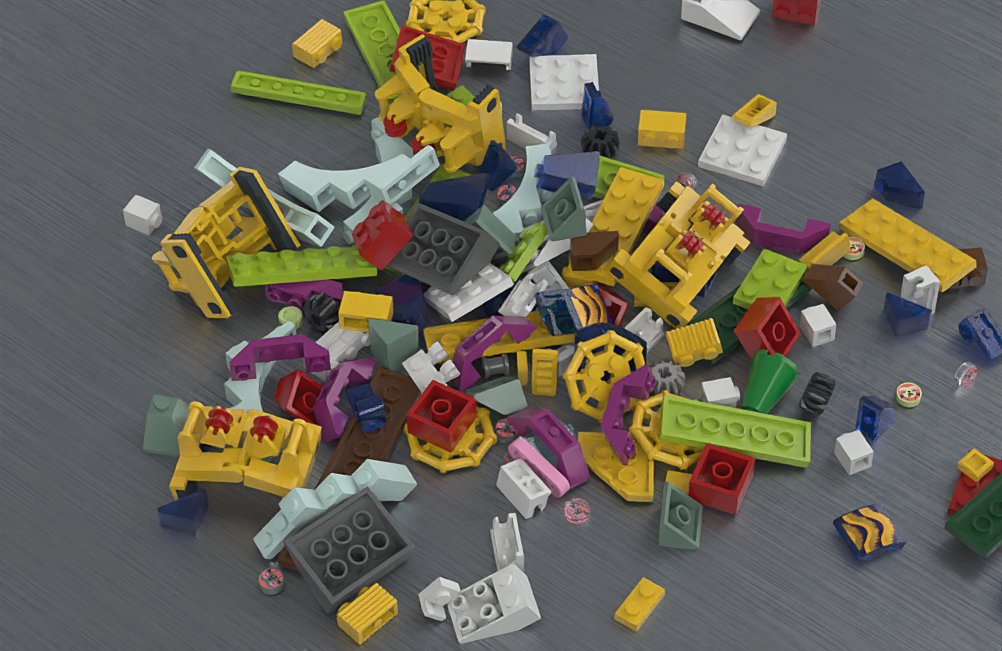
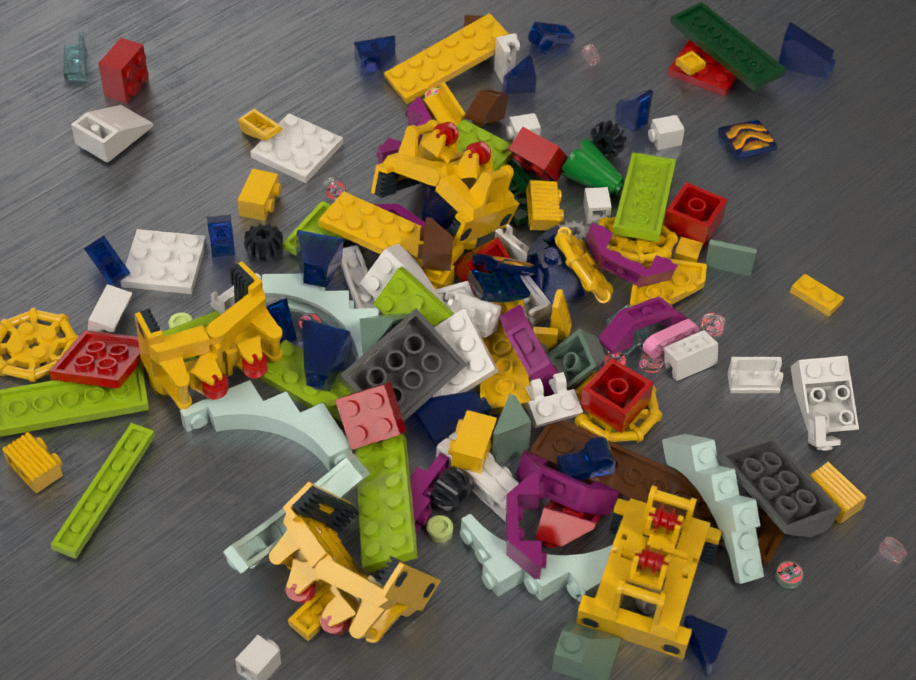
camera: 85 degrees left, 0 degrees up
light aqua arch [278,145,440,212] -> none
sand green slope [541,176,587,242] -> none
tile [896,383,922,408] -> none

